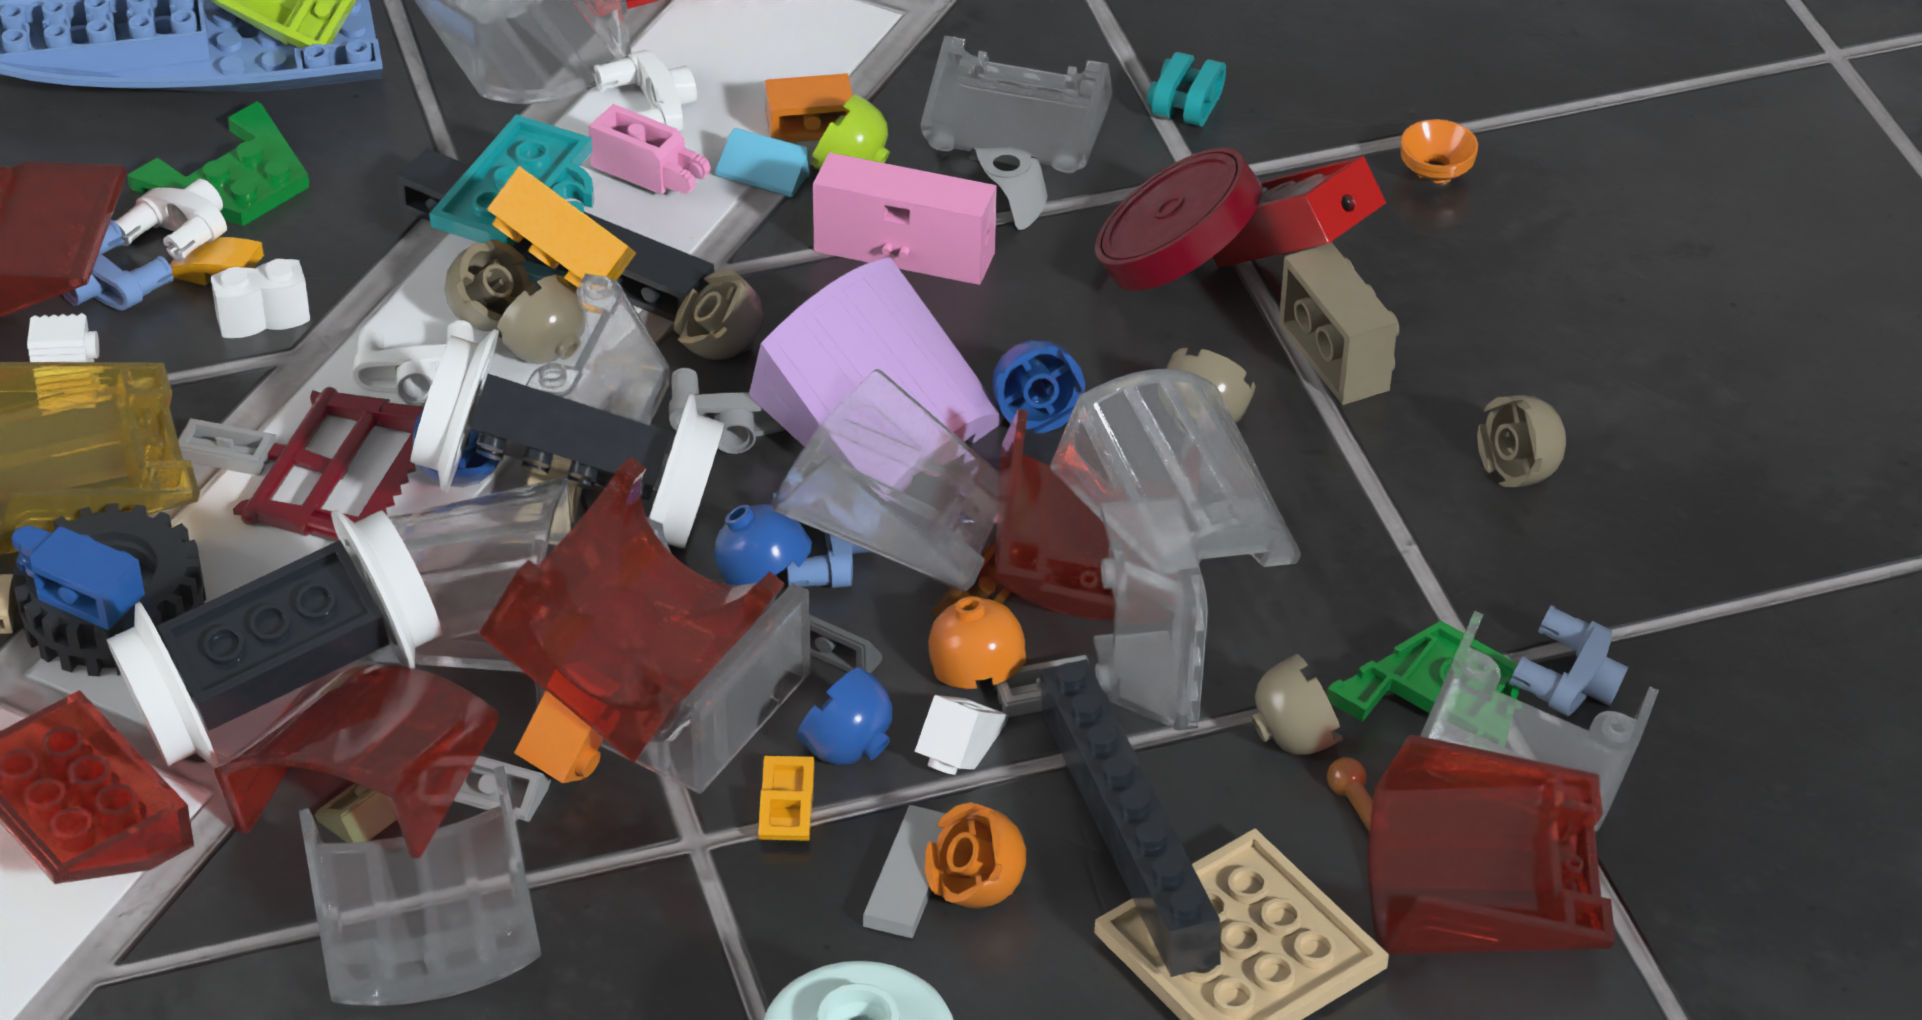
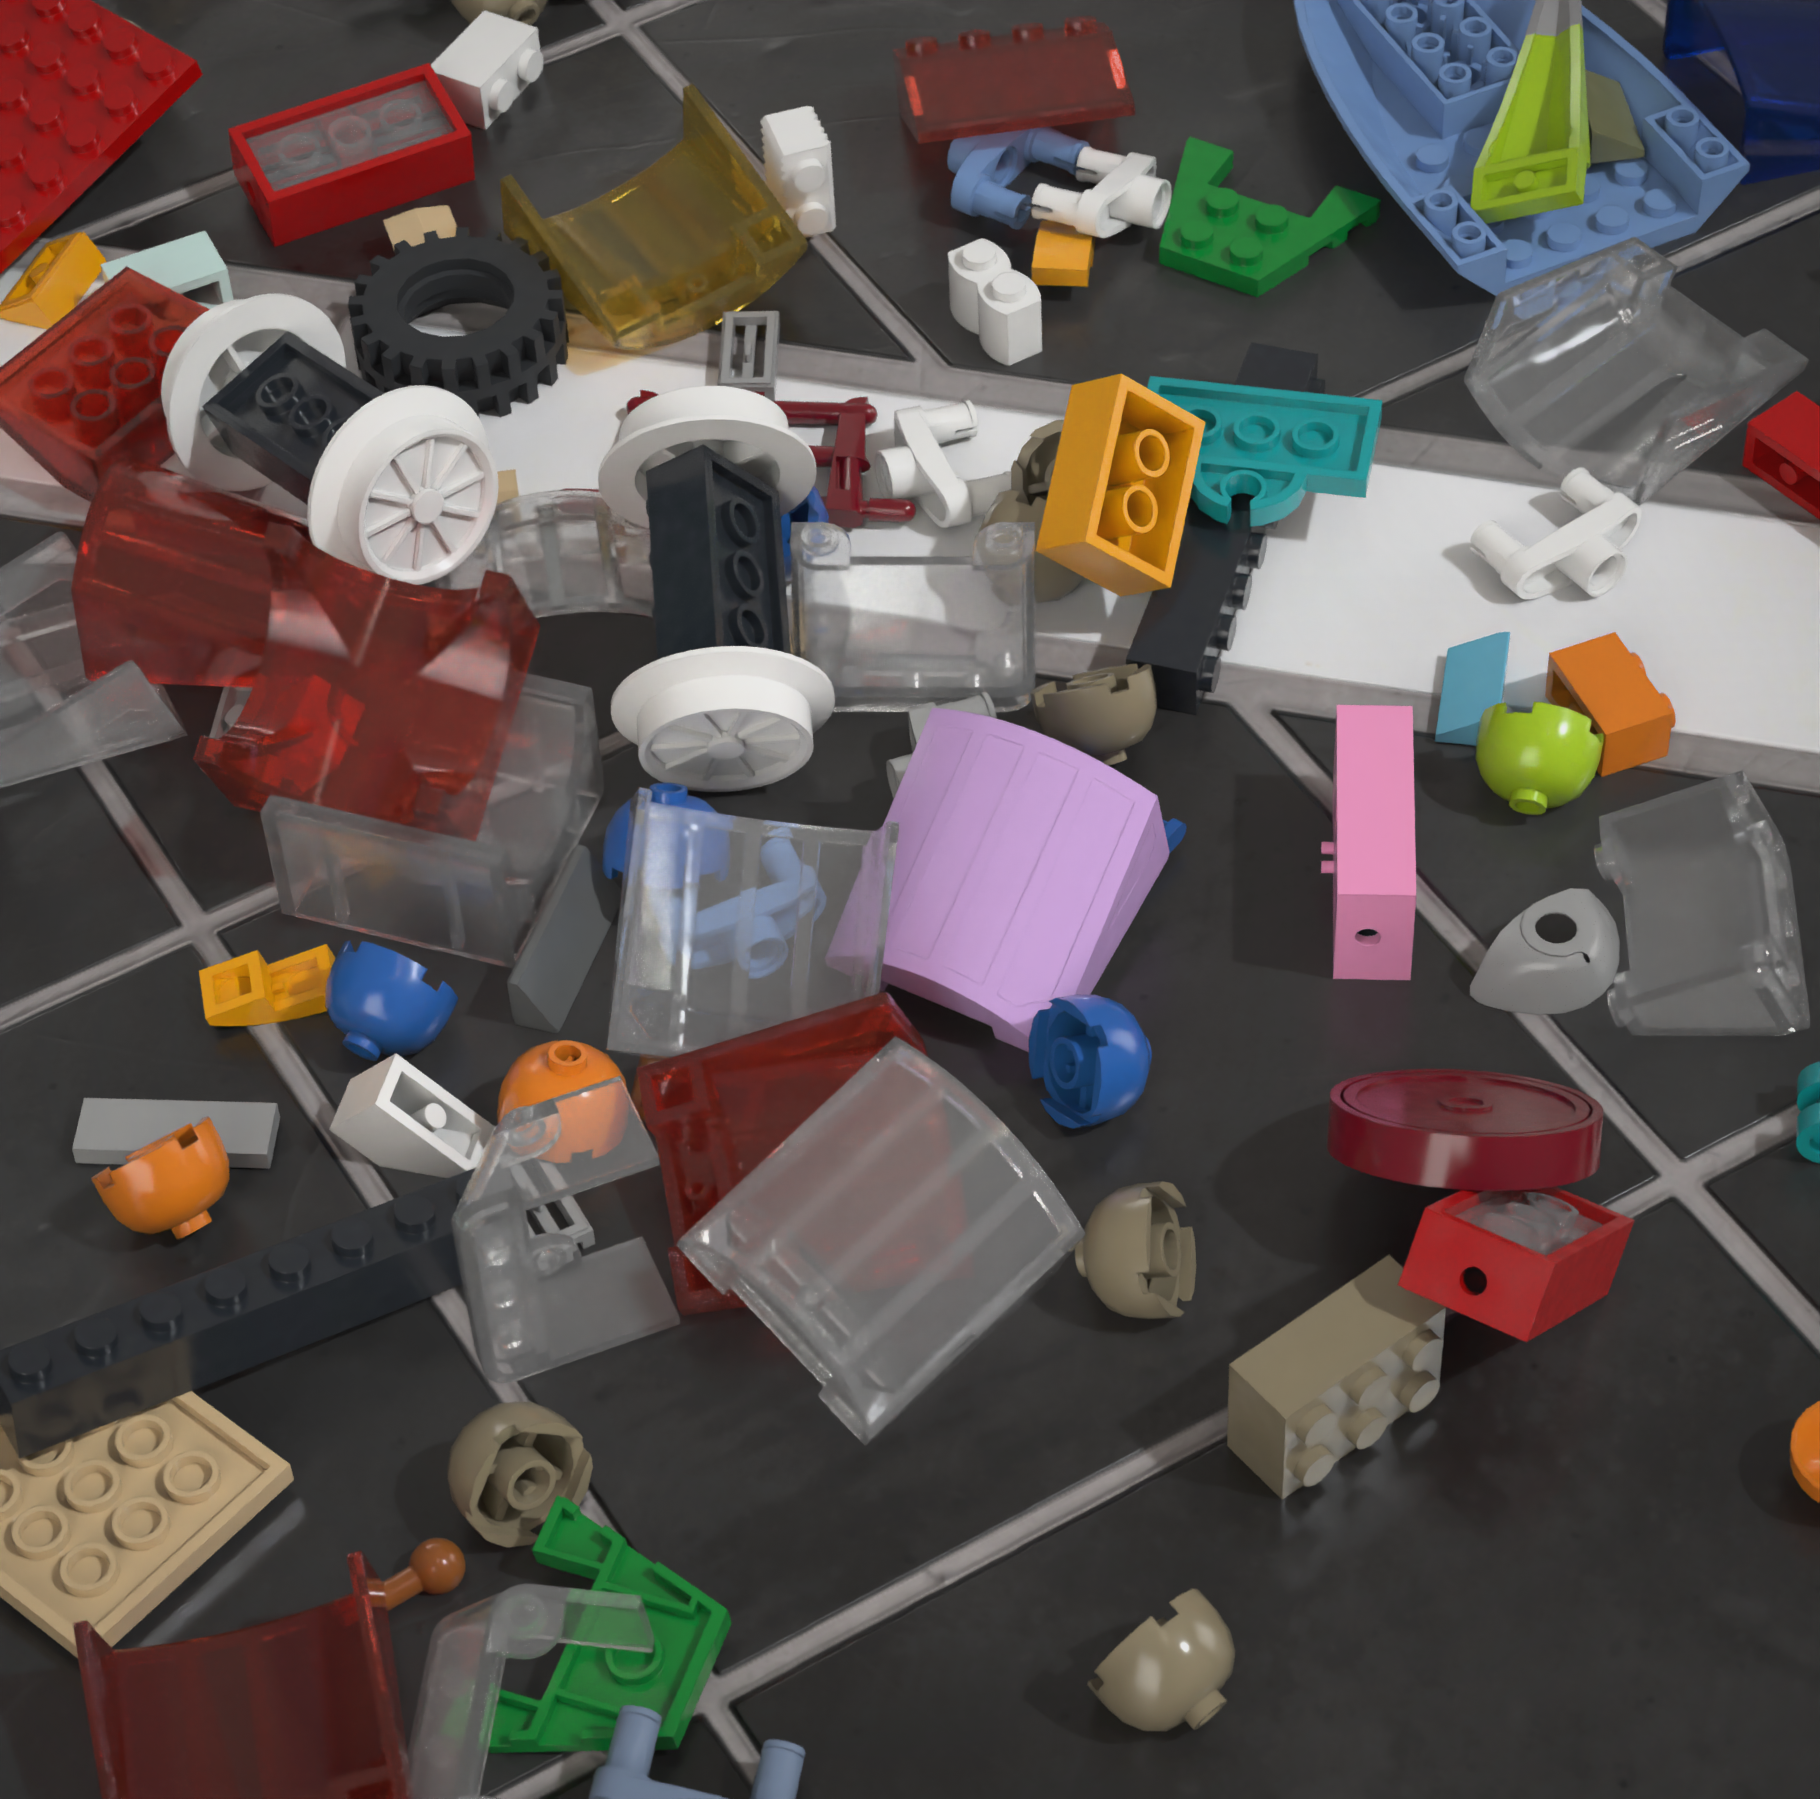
camera: 80 degrees right, 5 degrees up
blue hinge [11,525,145,630] -> none
bright pink hinge [589,104,712,195] -> none

